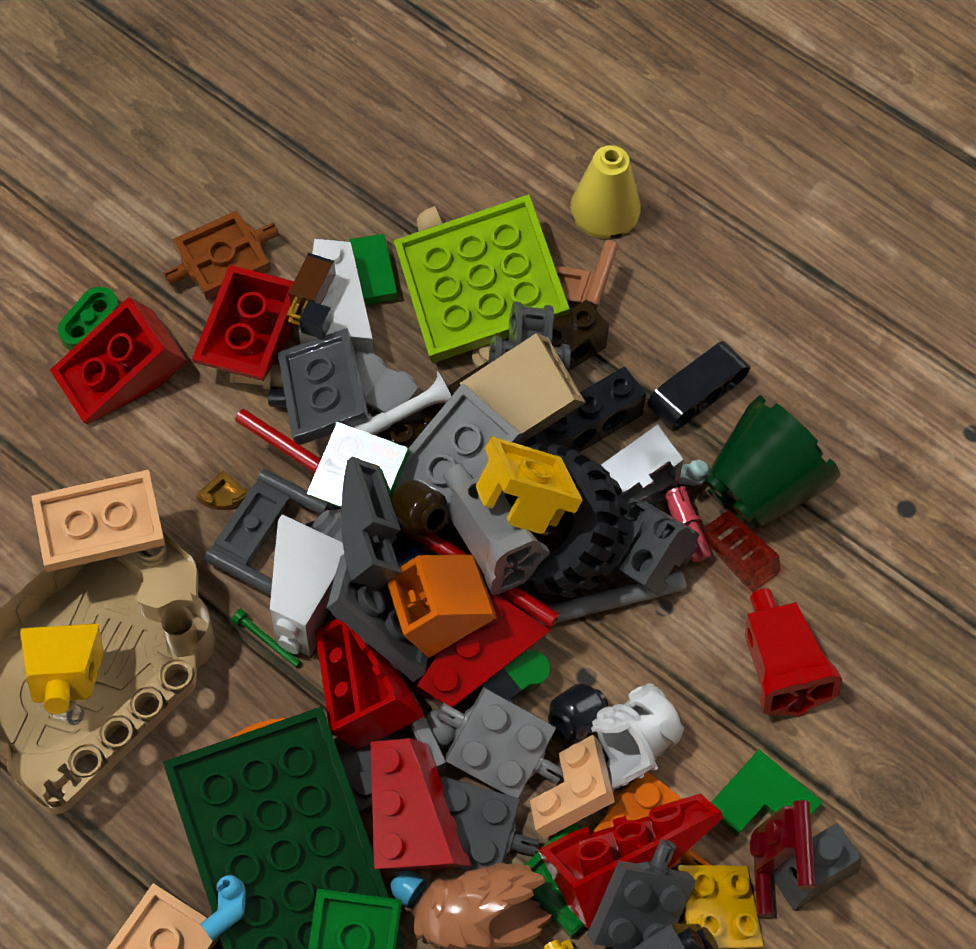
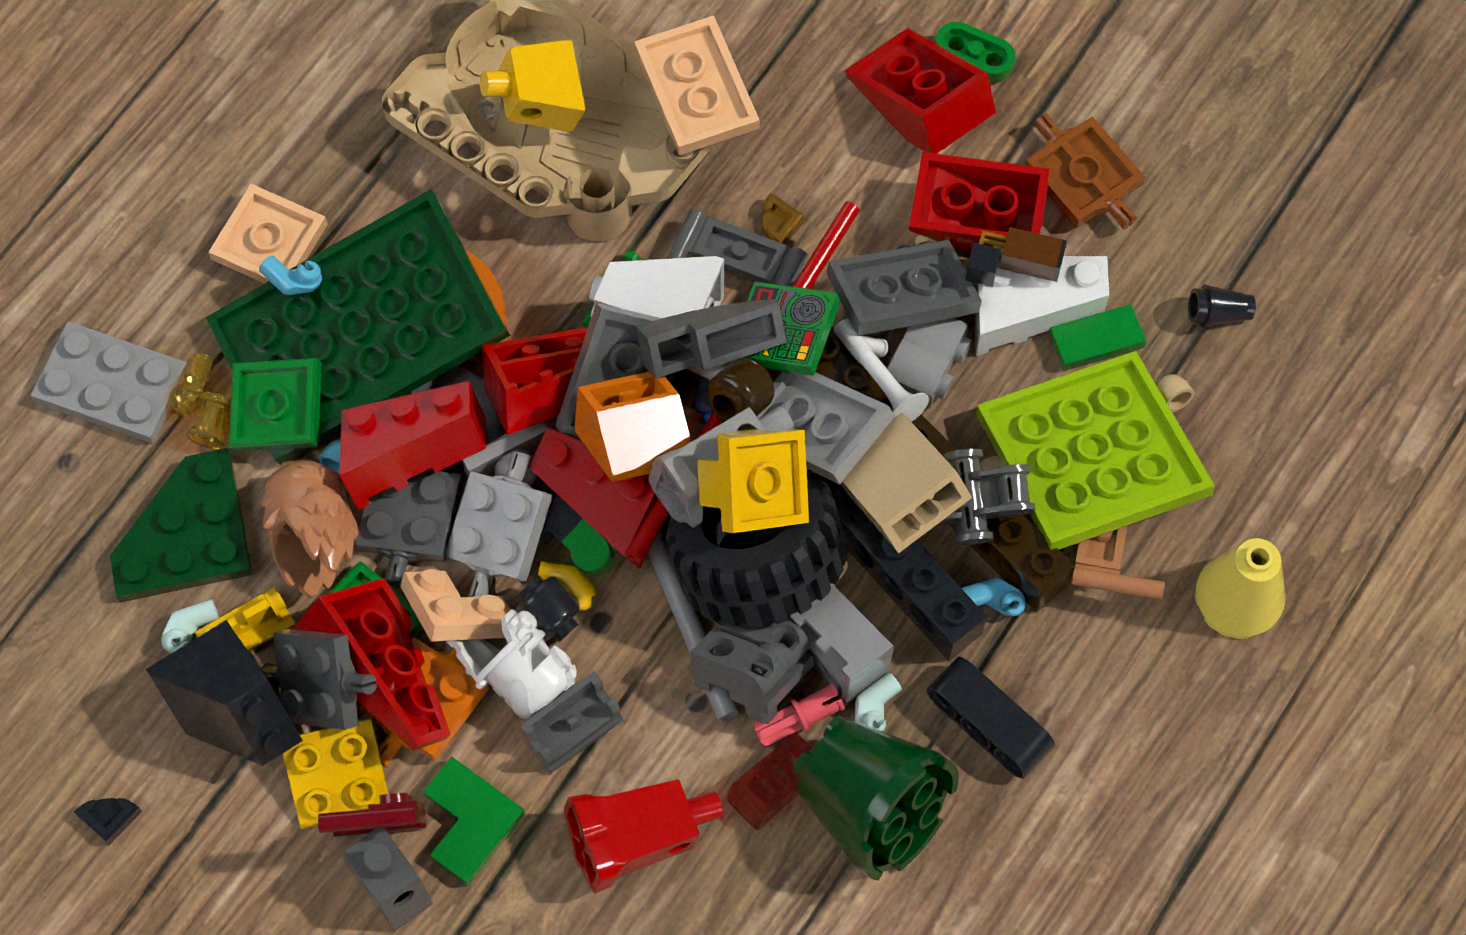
camera: 85 degrees right, 5 degrees up
none -> dark grey hinge [520,671,623,775]
none -> yellow arm [538,561,596,610]
none -> medium azure arm [962,578,1026,616]
none -> black cone [1188,284,1256,327]

